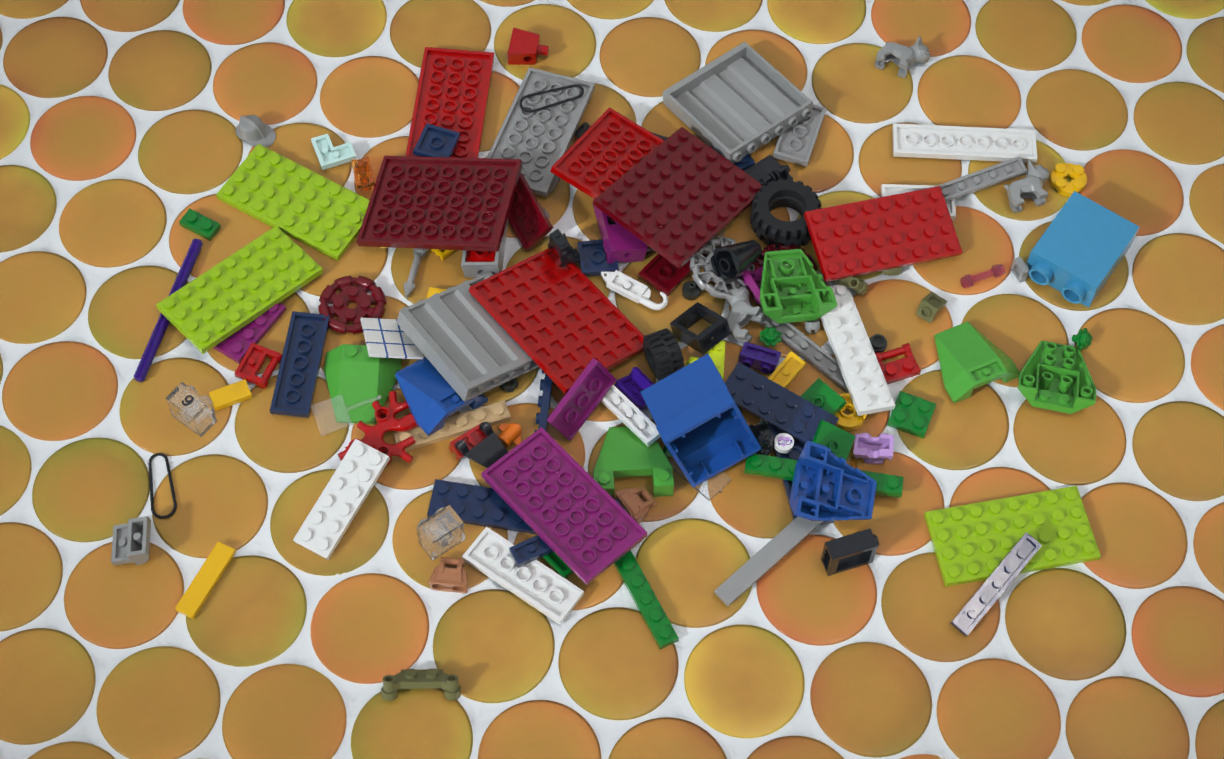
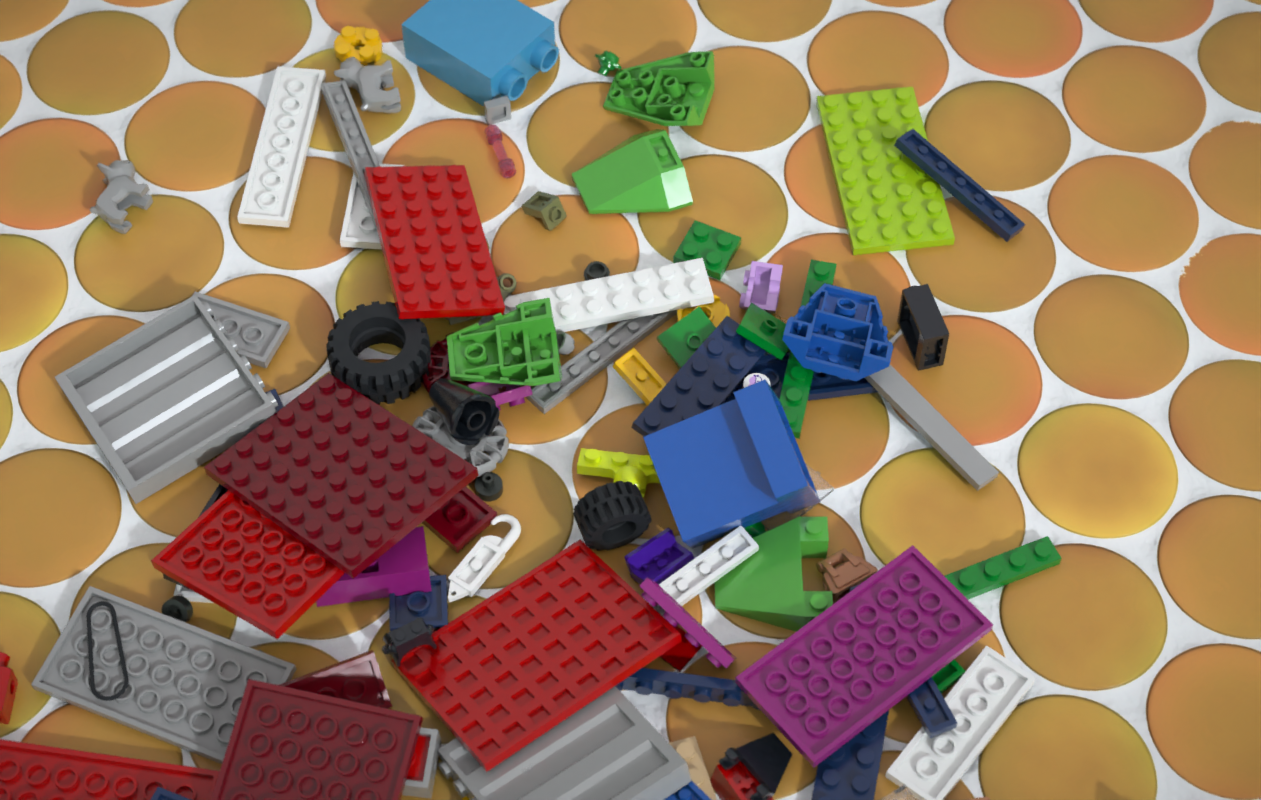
camera: 85 degrees left, 5 degrees down
orange piece [497,423,522,448] -> none
black window [670,302,731,355] -> none
light grey animal [721,286,765,344] -> none
dark purple bracket [738,342,781,374] -> none
black hinge [744,155,793,186] -> none
green plant [759,327,782,347] -> none
red plate [875,343,921,384] -> none

